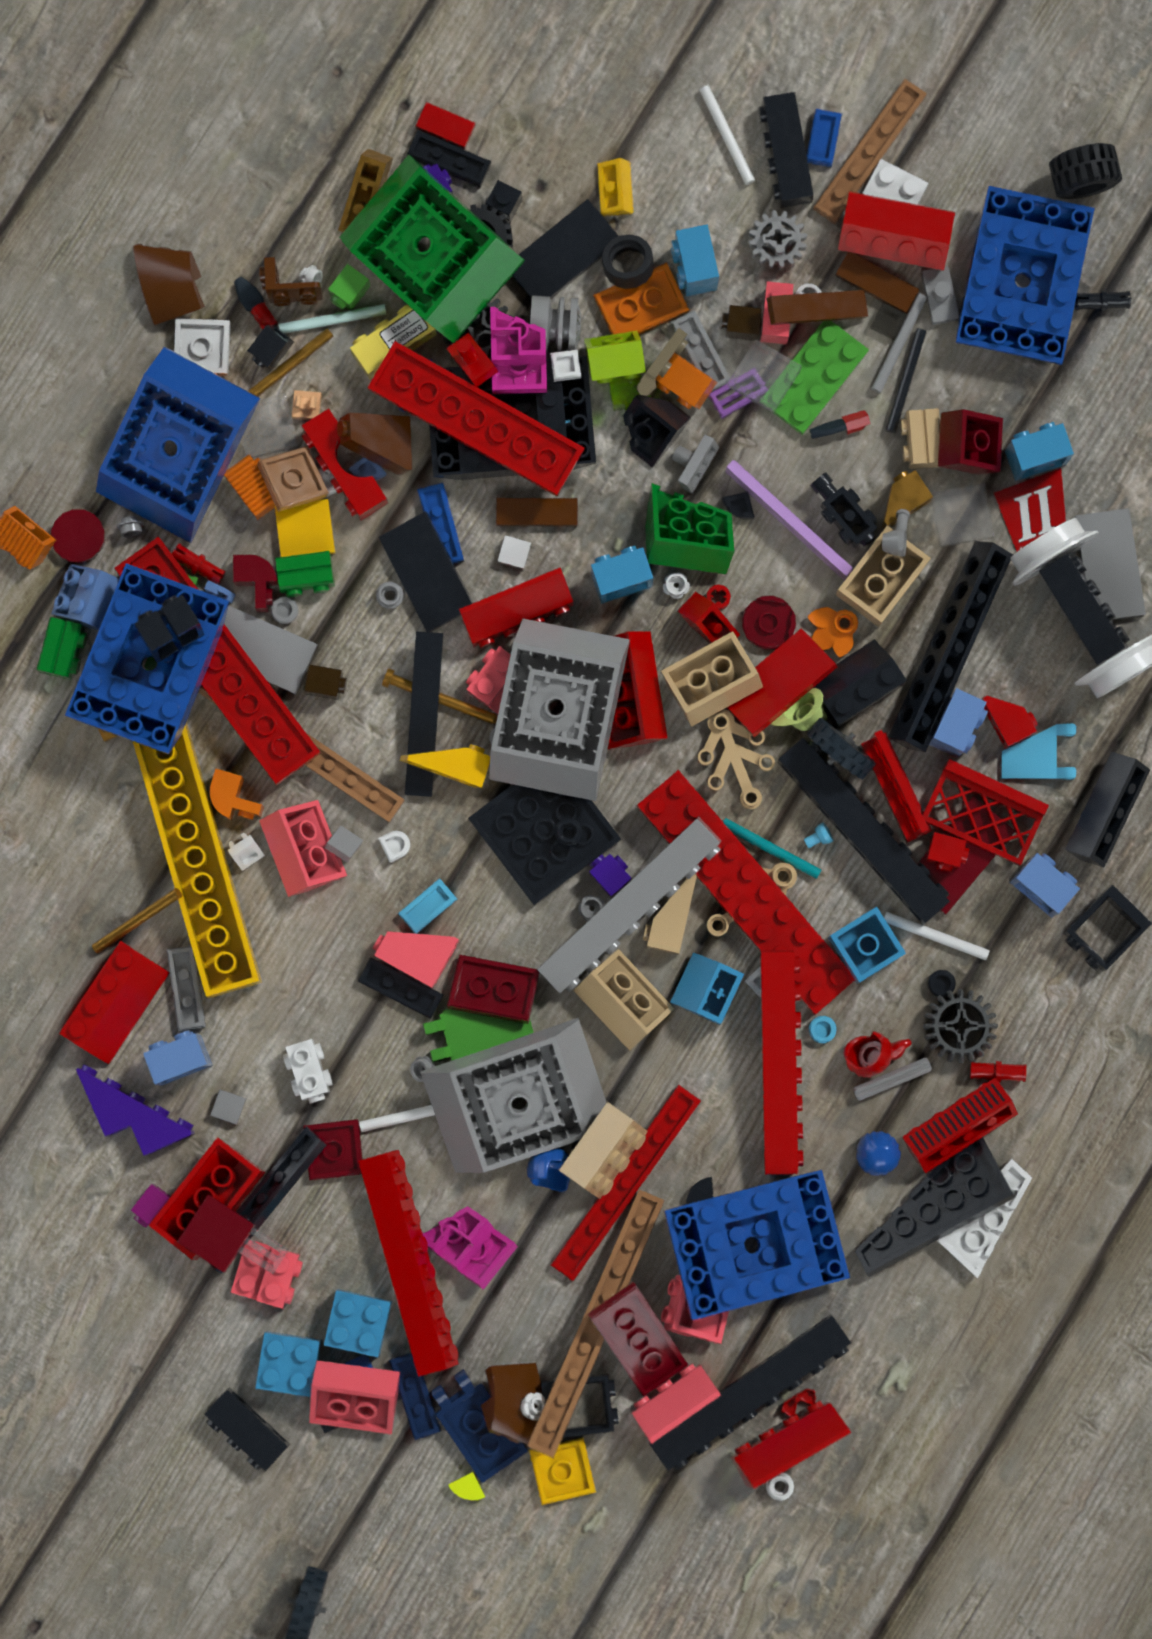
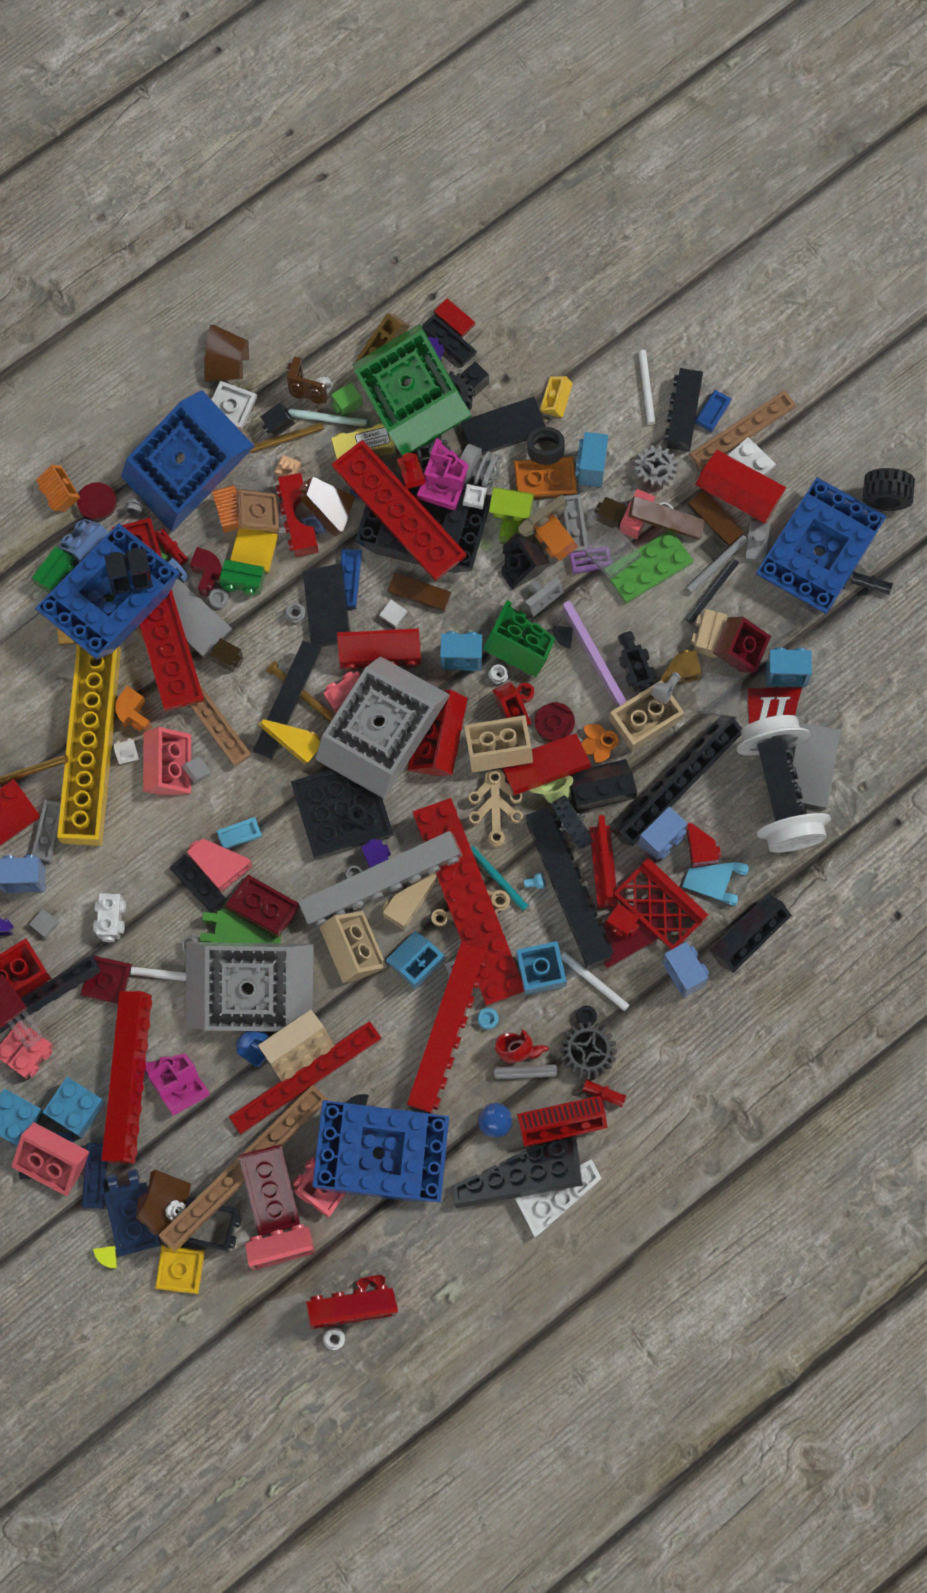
camera: 20 degrees right, 10 degrees down
black piece [234,277,278,330] -> none
white tile [378,831,410,863] -> none
black brick [648,1314,851,1471] -> none
piece [809,410,870,439] -> none
black window [1063,885,1152,972] -> none

